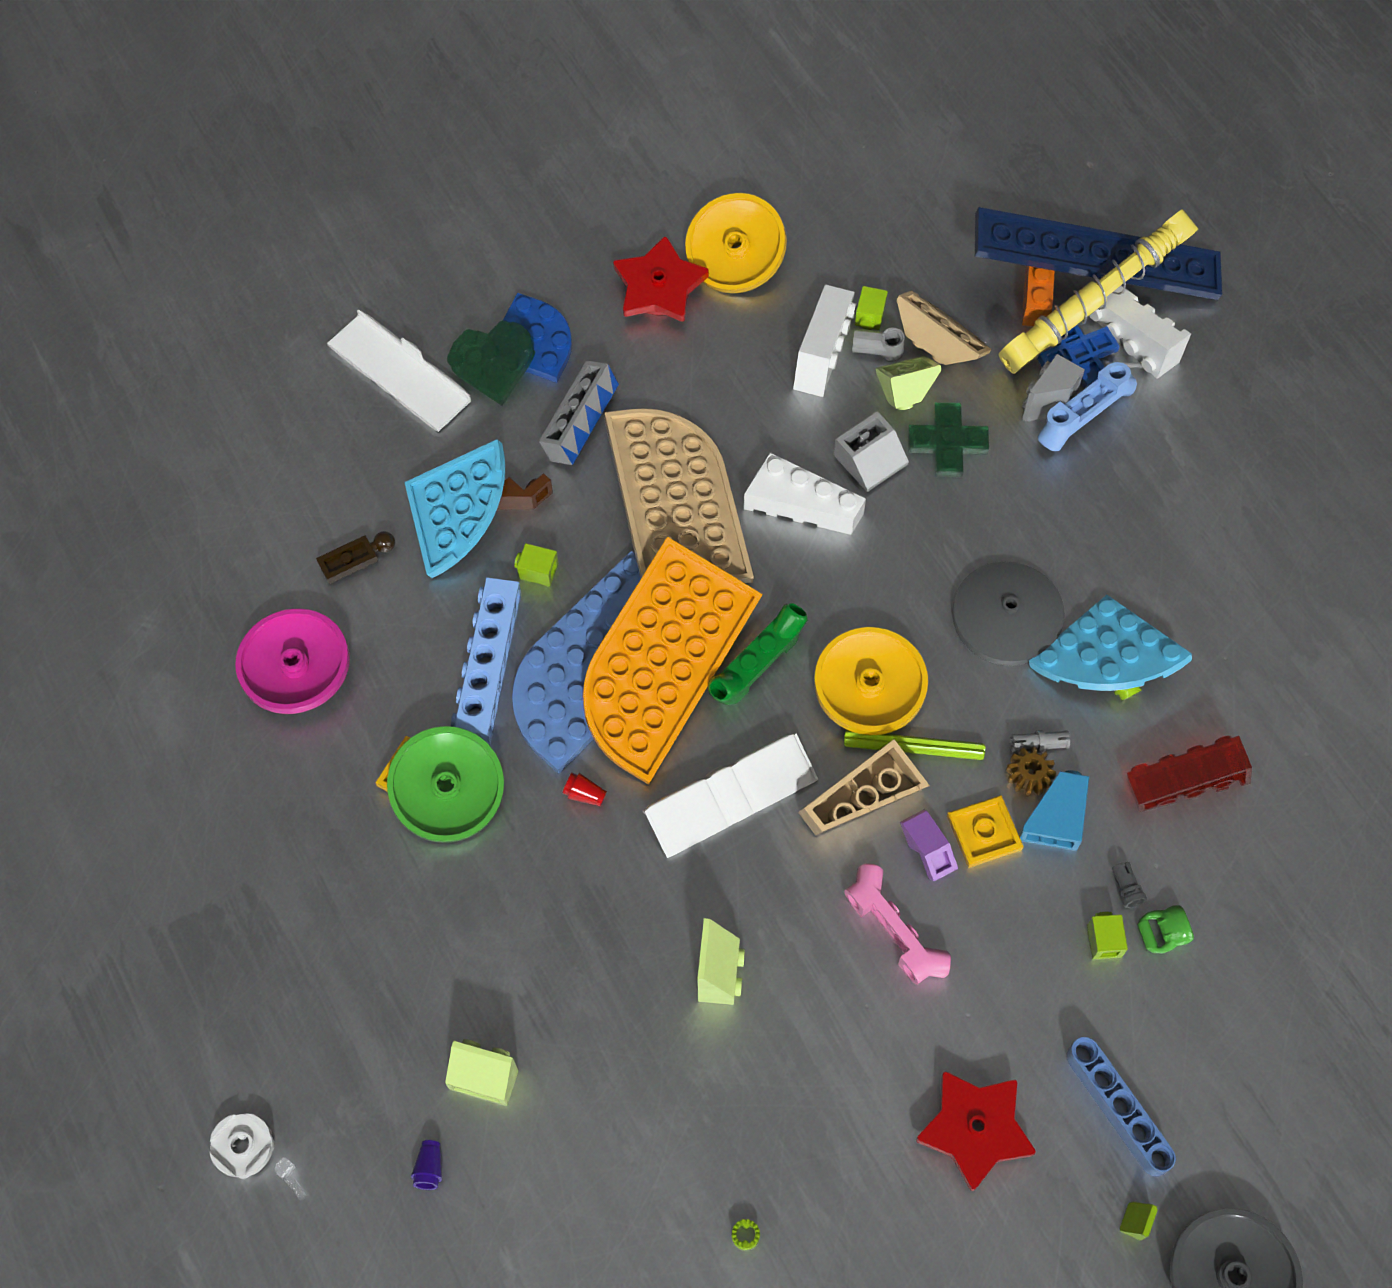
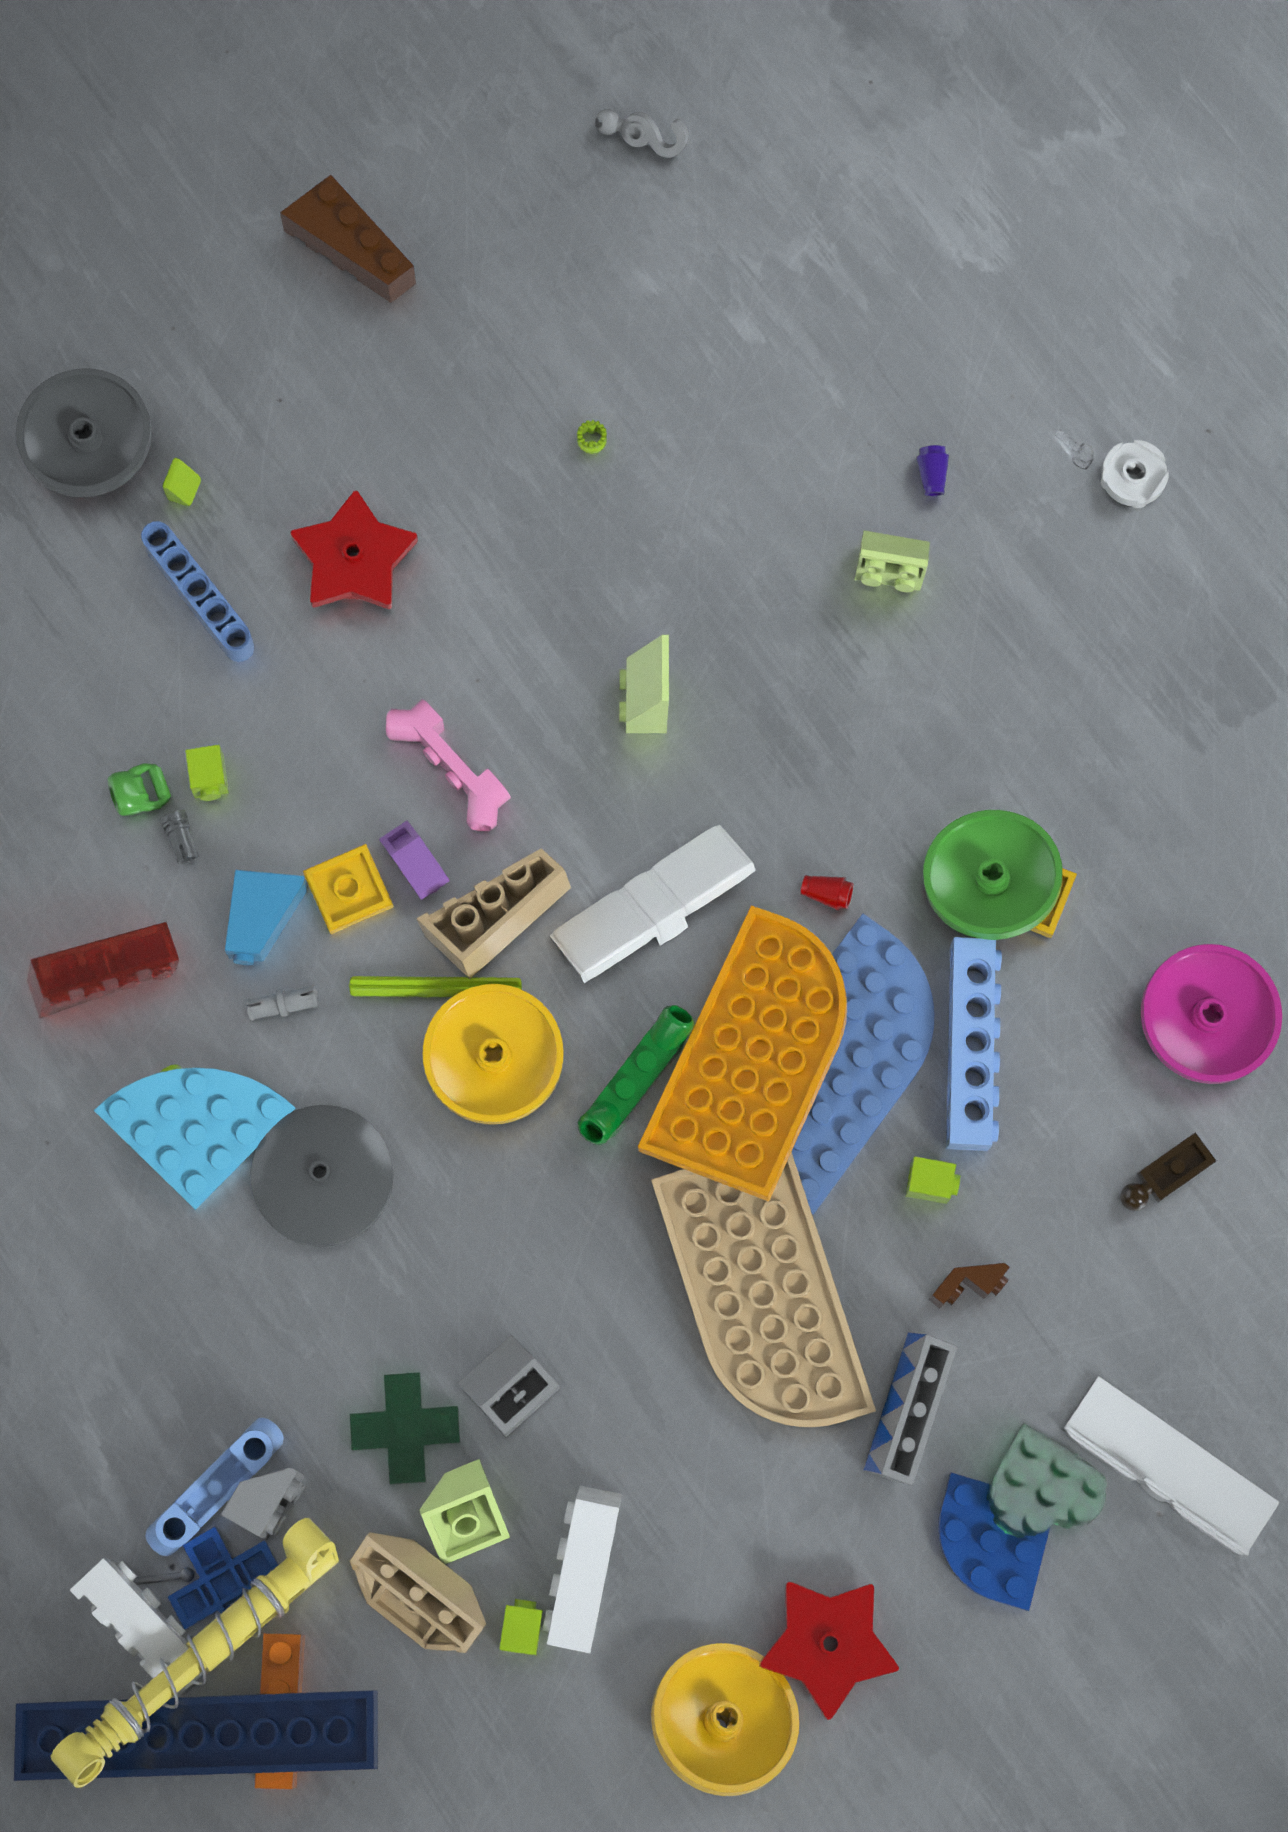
camera: 170 degrees right, 10 degrees up
medium azure plate [404,439,505,578] -> none
white wedge [744,453,866,535] -> none
light grey piece [852,327,904,361] -> none
pearl gold gear [1006,747,1056,797] -> none

